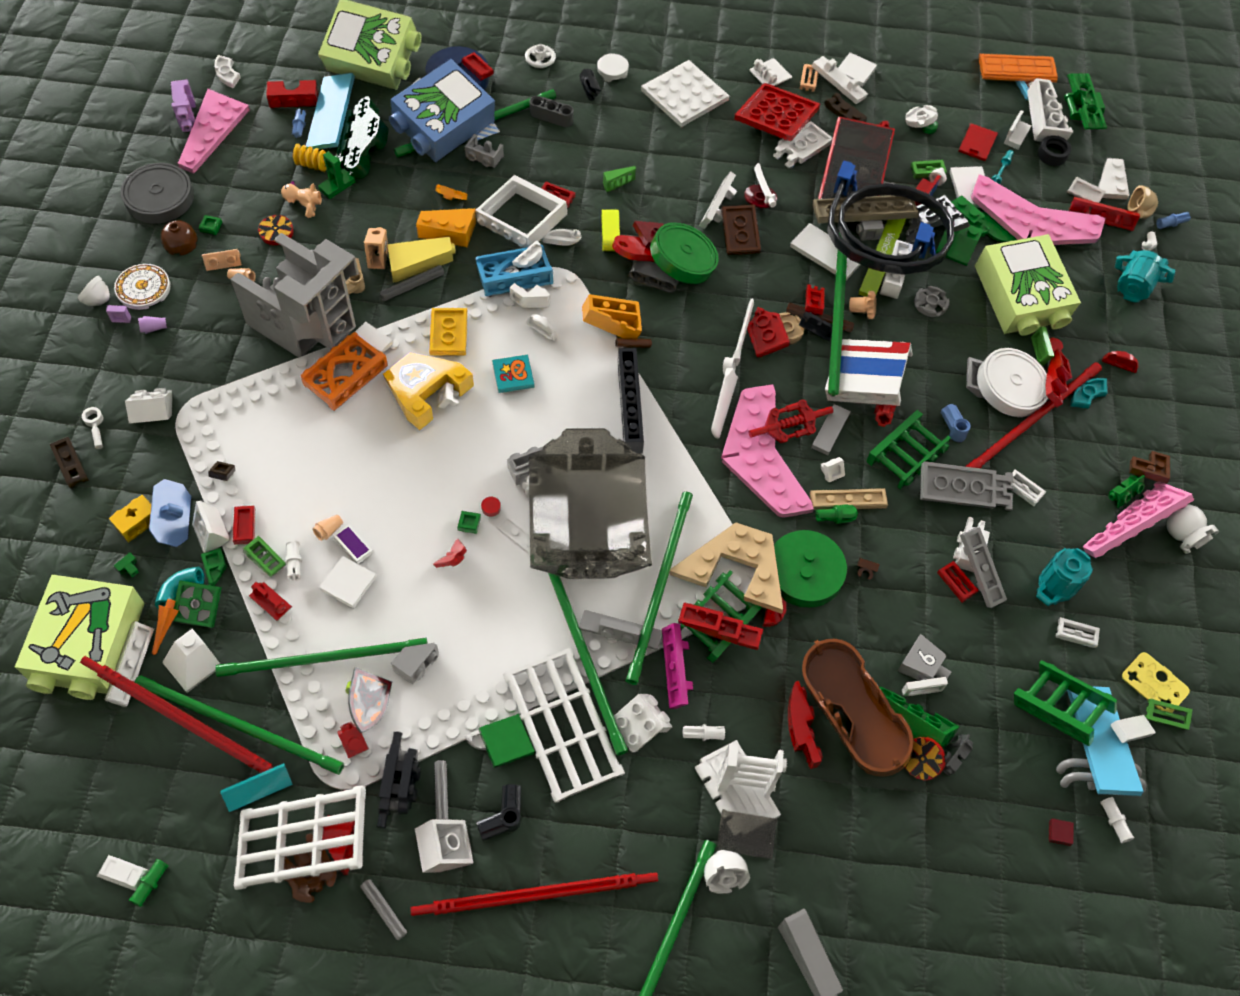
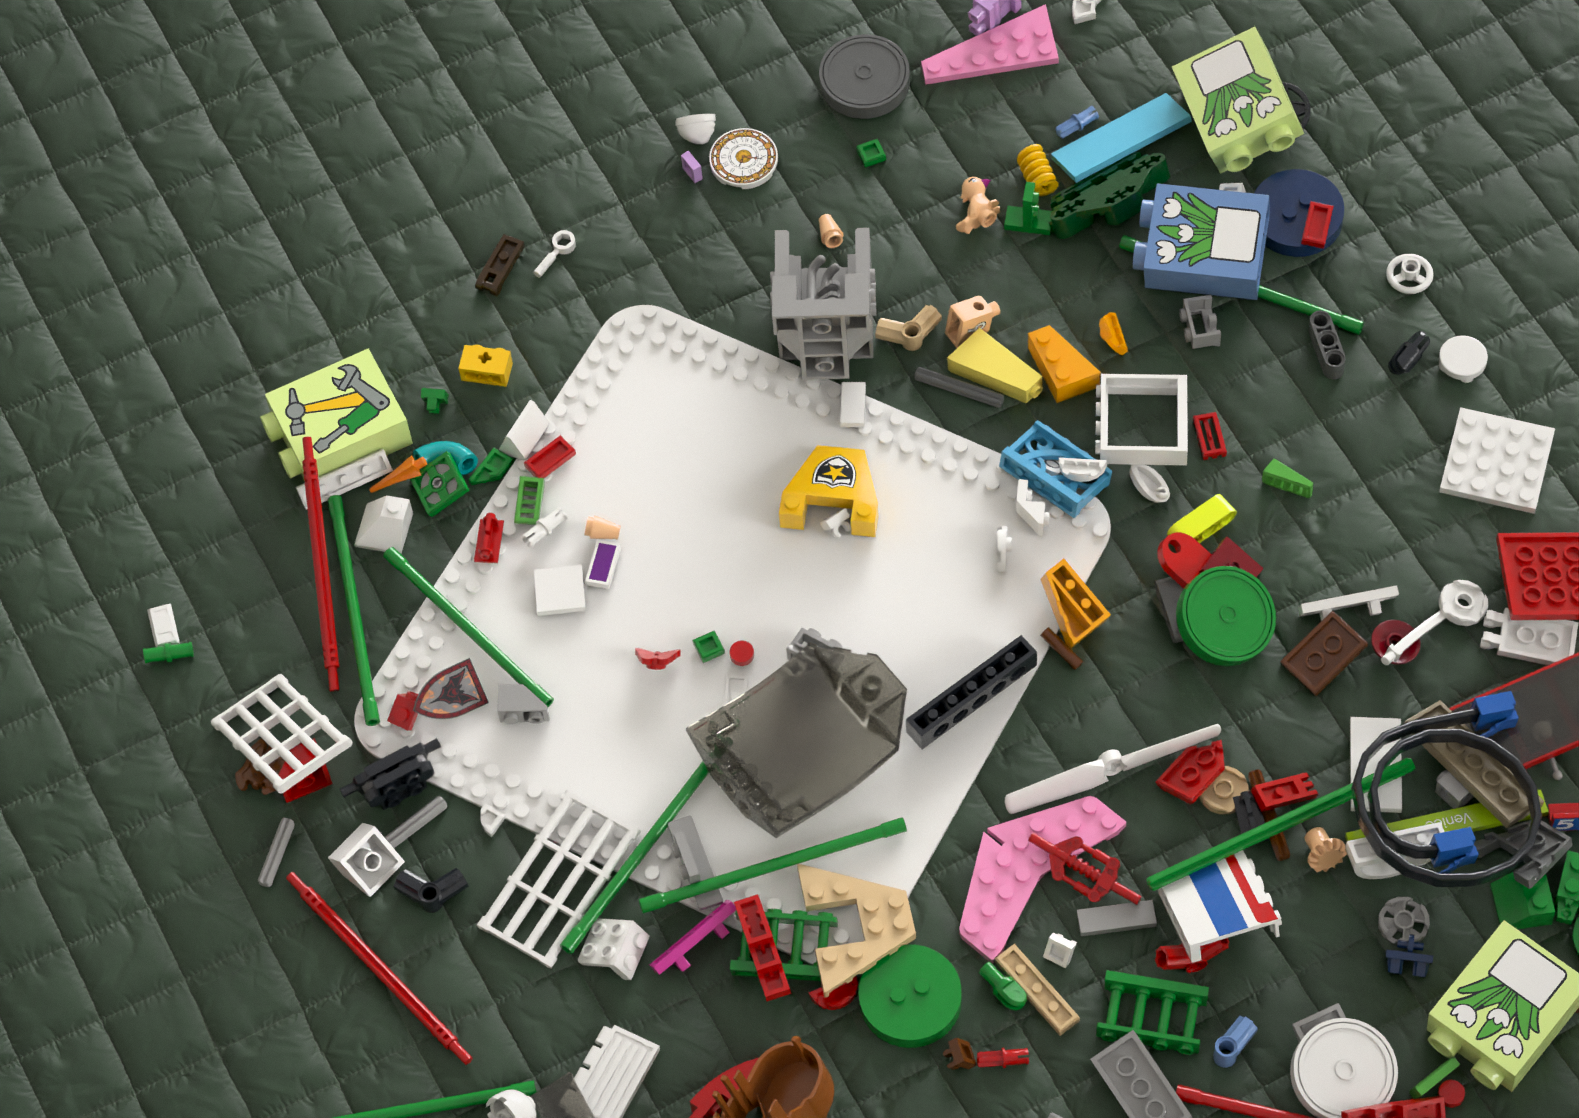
camera: 65 degrees right, 0 degrees up
white slope [125,388,172,423] -> none
lavender cone [138,316,167,334] -> none
shield [149,479,191,547] -> none
reddish brown cylinder [161,220,198,255] -> none
light nougat hinge [202,249,242,271] -> none
dark brown tile [208,461,235,481] -> none
teal tile [221,763,293,812] -> none
tile [258,215,294,245] -> none
red arch [266,80,319,108] -> none
orange fence [301,332,388,411] -> none
yellow tile [429,308,468,355] -> none
sticker [477,122,500,140] -> none
green tile [479,714,535,768] -> none
teal tile [492,354,535,393] -> none
white axle [682,724,725,741] -> none
white fence [717,743,787,798] -> none
none -> red axle [977,1047,1029,1068]
none -> dark blue hips [1385,934,1433,977]
none -> white tile [1439,580,1488,626]

